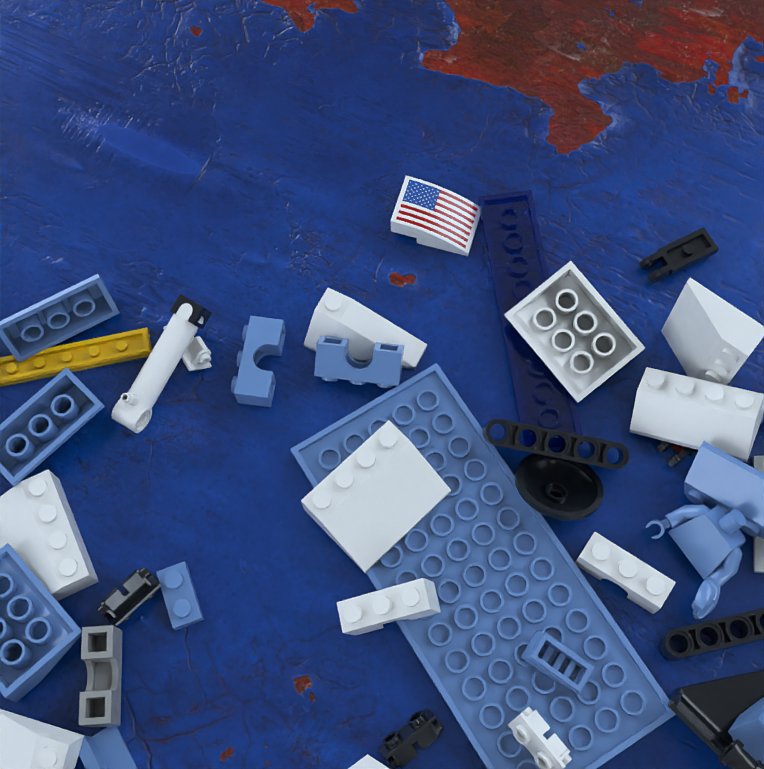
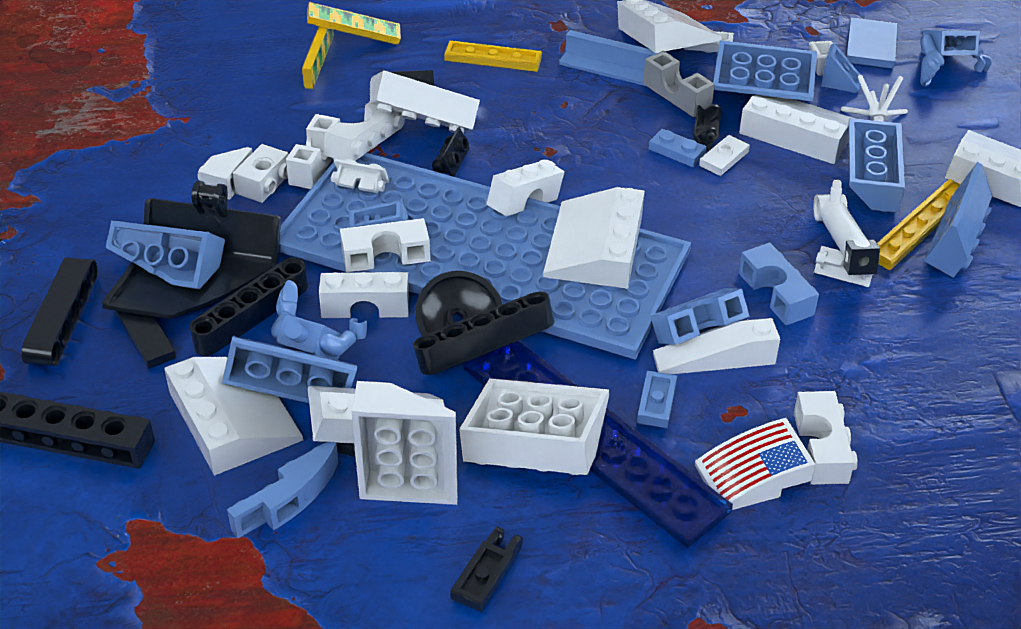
camera: 140 degrees right, 25 degrees down
none -> white arch [340,218,430,272]
none -> medium blue plate [637,371,677,428]
none -> white plate [699,135,750,176]
none -> white arch [794,391,857,484]

